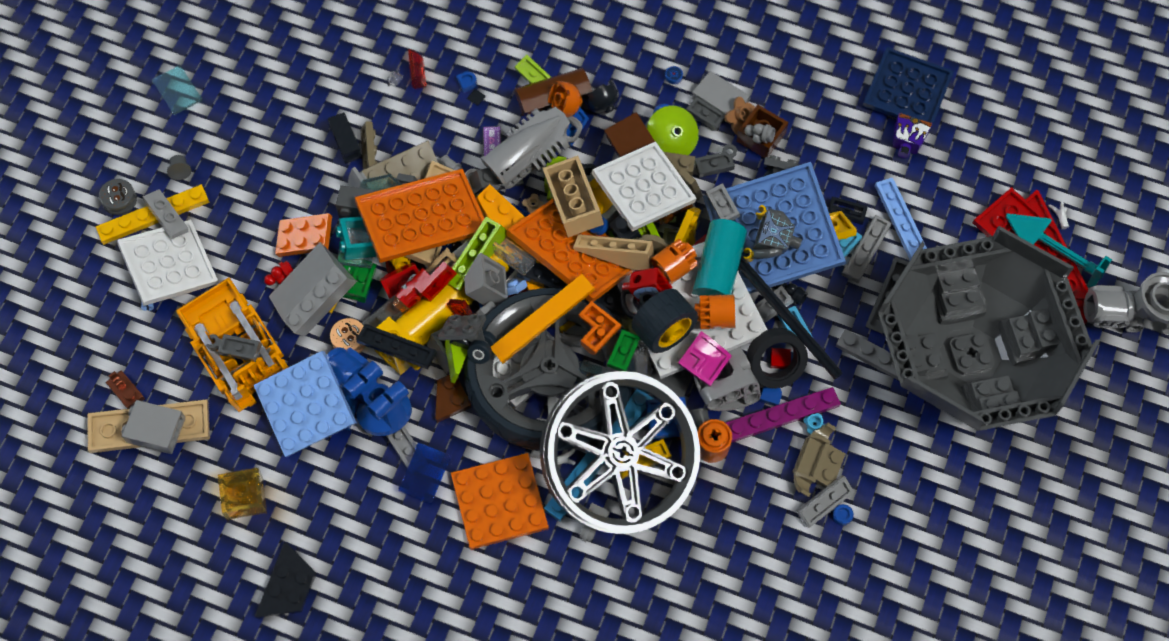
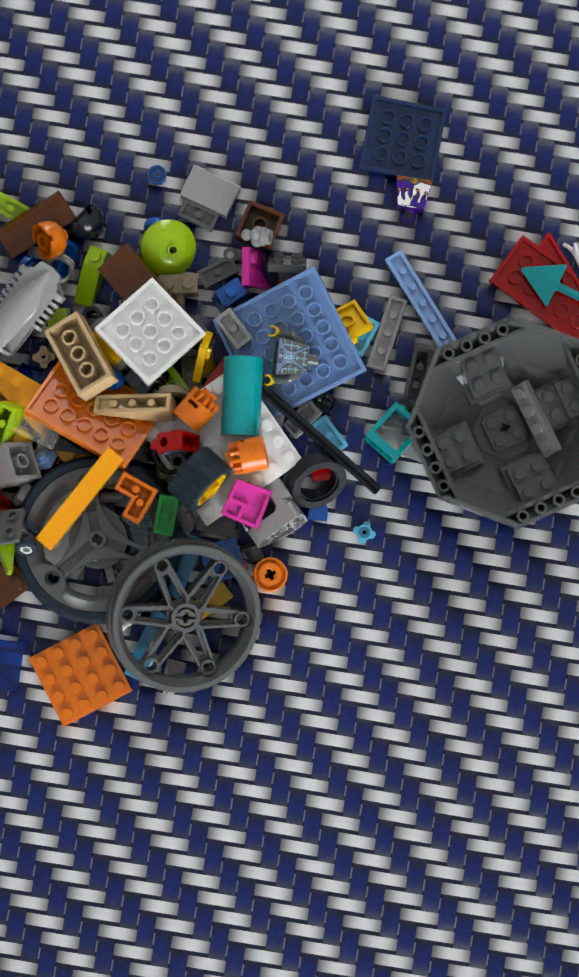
camera: 15 degrees left, 20 degrees up
dark tan tile [678,168,703,200] -> none
medium nougat animal [725,97,755,135] -> none
magenta plate [726,387,841,443] -> none
dark tan plate [792,423,845,497] -> none
light grey tile [797,475,854,528] -> none
black tile [828,196,868,225] -> none
blue tile [833,504,854,526] -> none
none -> lime slope [74,245,112,307]
none -> blue torso [212,277,252,313]
none -> dark pink plate [242,247,271,290]
none -> window [364,402,413,465]
none -> light grey plate [511,380,562,458]

